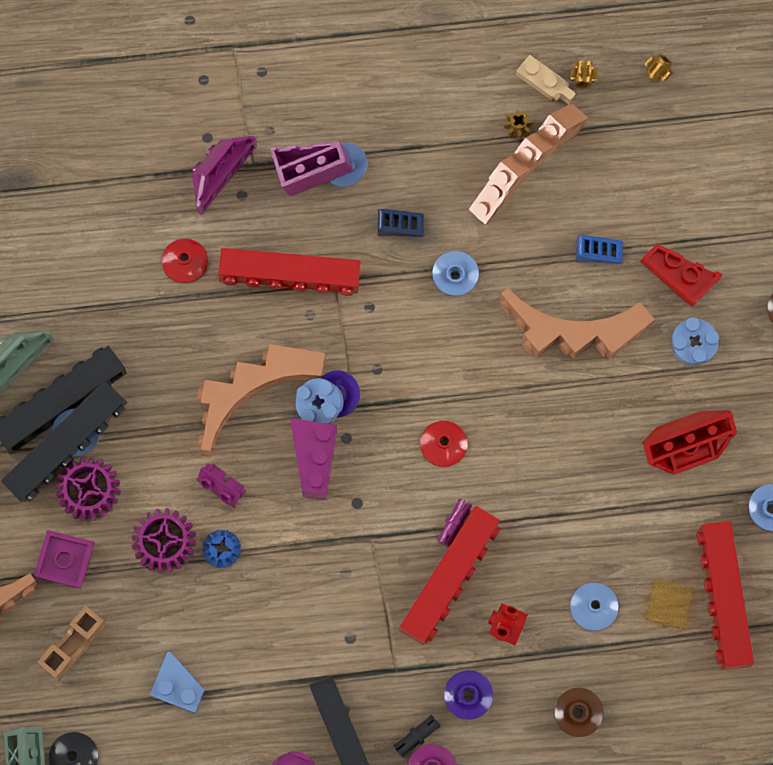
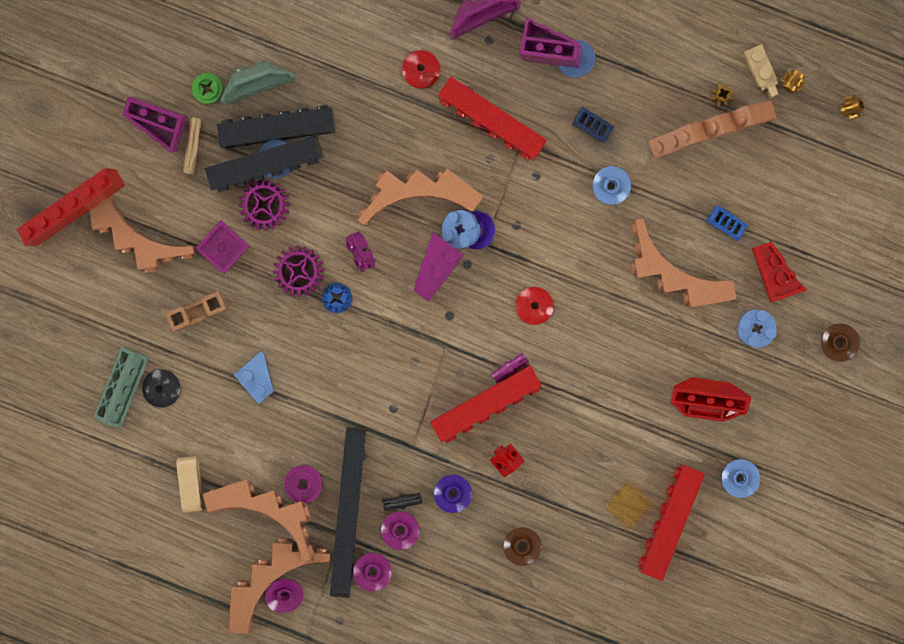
camera: 30 degrees right, 15 degrees up
medium blue dish [570,583,618,631] -> none

